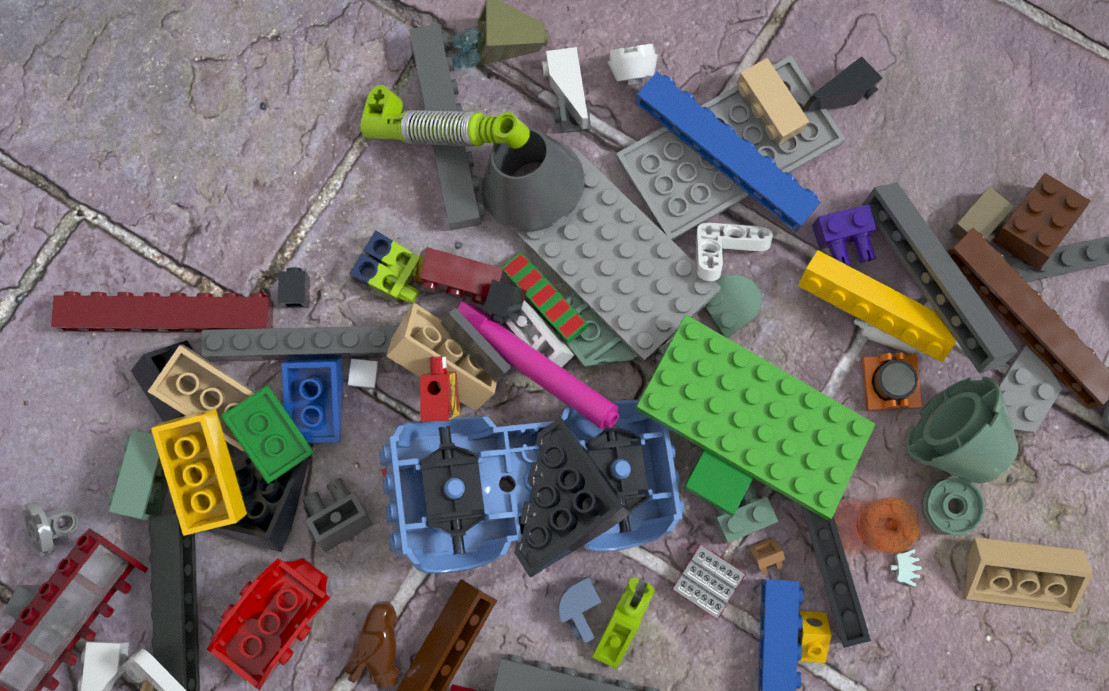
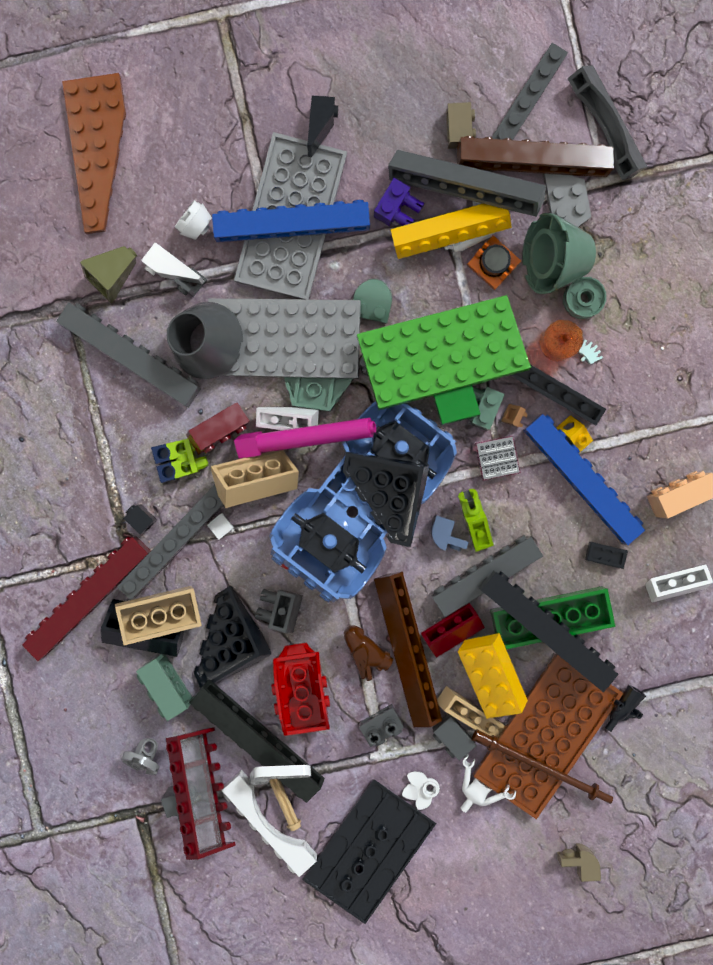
camera: 40 degrees left, 10 degrees up
yellow brick [151,408,247,536] -> none
green tile [221,385,314,484] -> none
blue slope [281,358,343,443] -> none
lime piece [360,85,530,149] -> none
red torso [420,356,460,422] -> none
dark grey tile [441,308,511,382] -> none
clear light blue piece [451,28,482,69] -> none
black brick [483,279,527,323] -> none
tile [501,251,589,344] -> none
white beam [695,223,773,281] -> none
tan brick [737,58,809,146] -> none
tan slope [965,537,1093,613] -> none
reddish brown brick [994,173,1091,271] -> none

